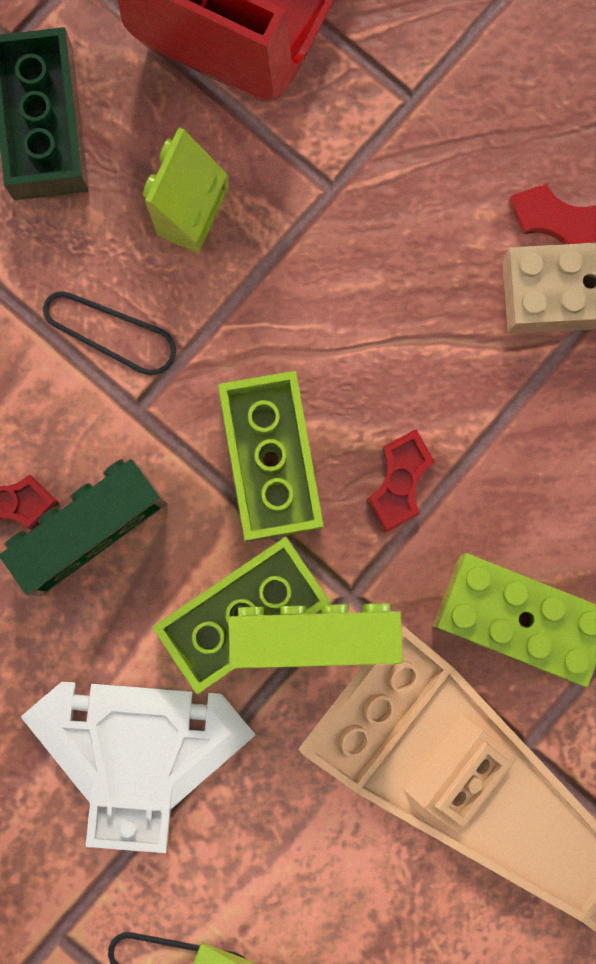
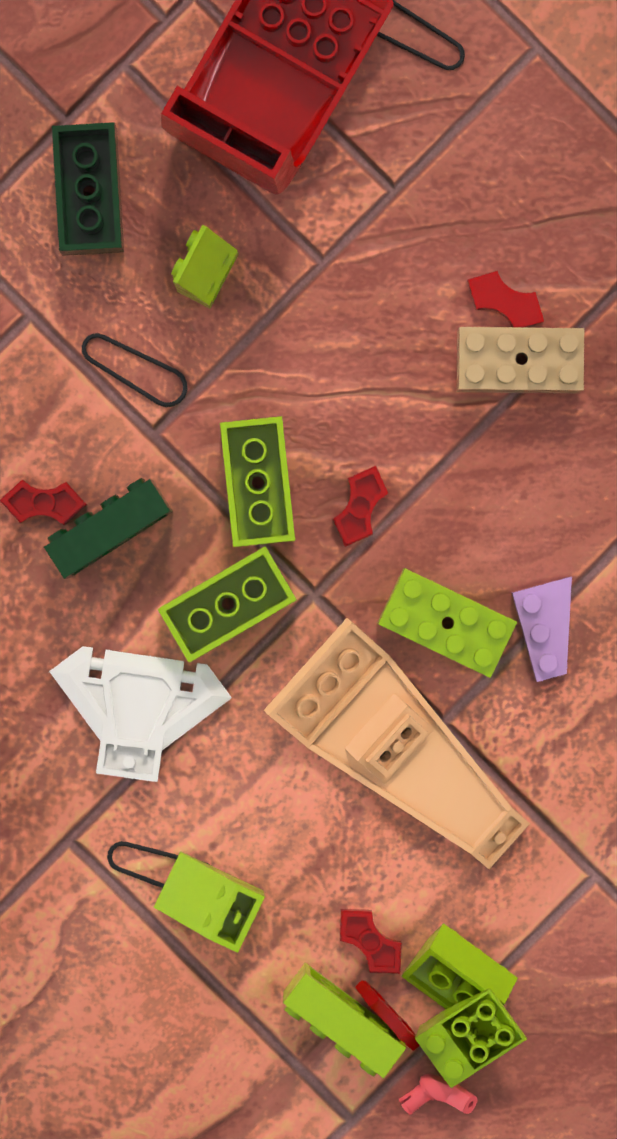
camera: 10 degrees right, 5 degrees up
lime brick [228,603,403,669] -> none

